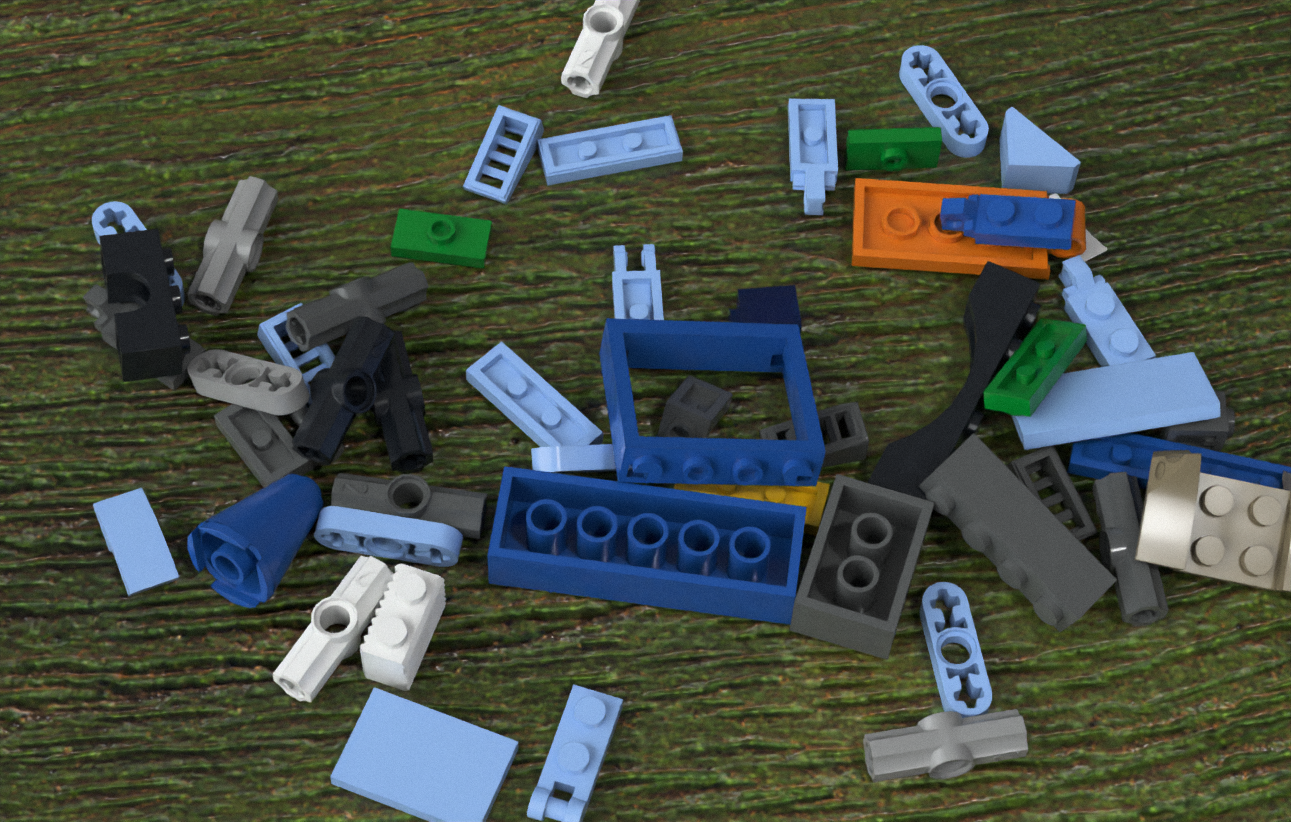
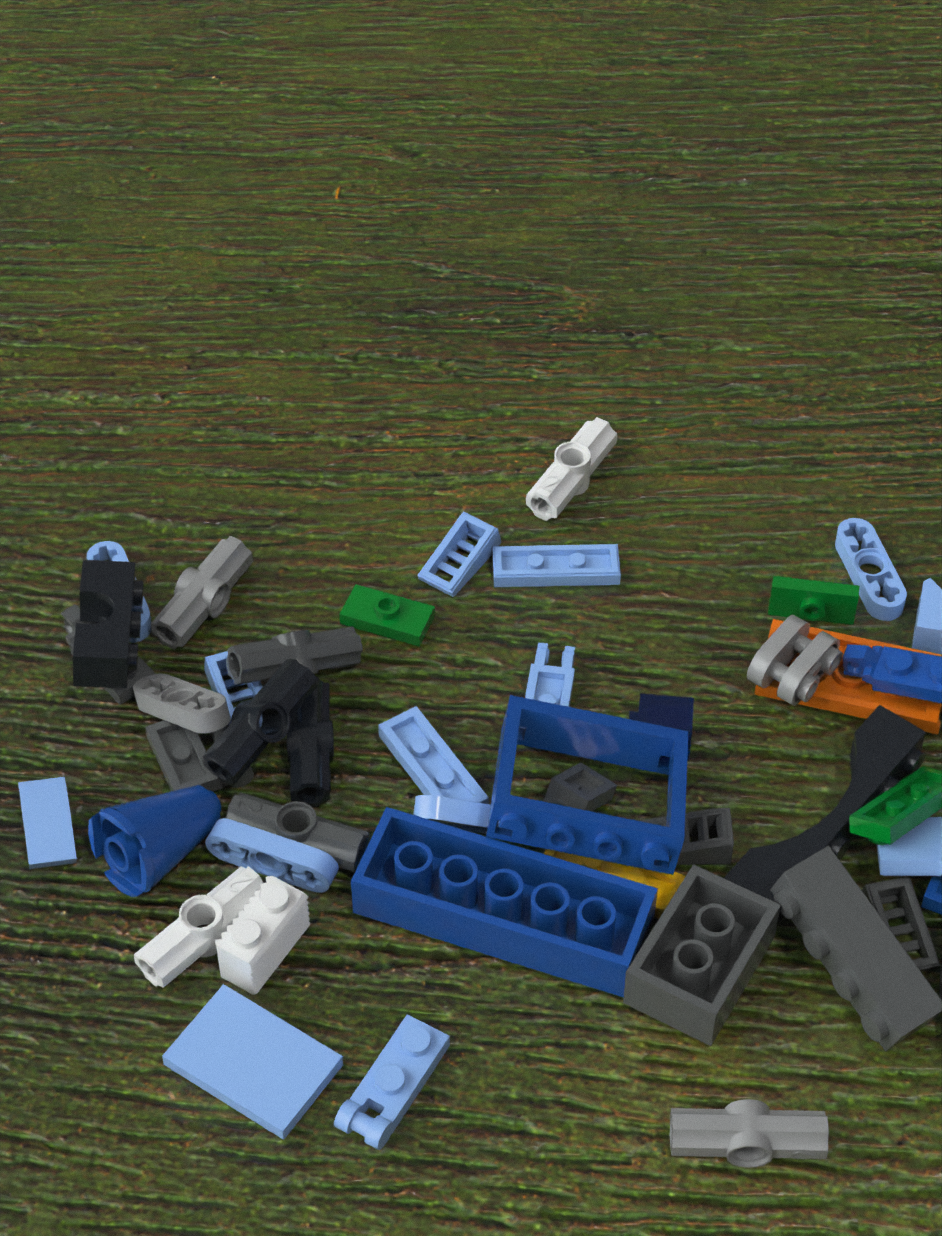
camera: 15 degrees right, 10 degrees down
light blue hinge [788,98,838,215] -> none
light blue beam [919,582,992,718] -> none
none -> light grey brick [747,614,843,706]

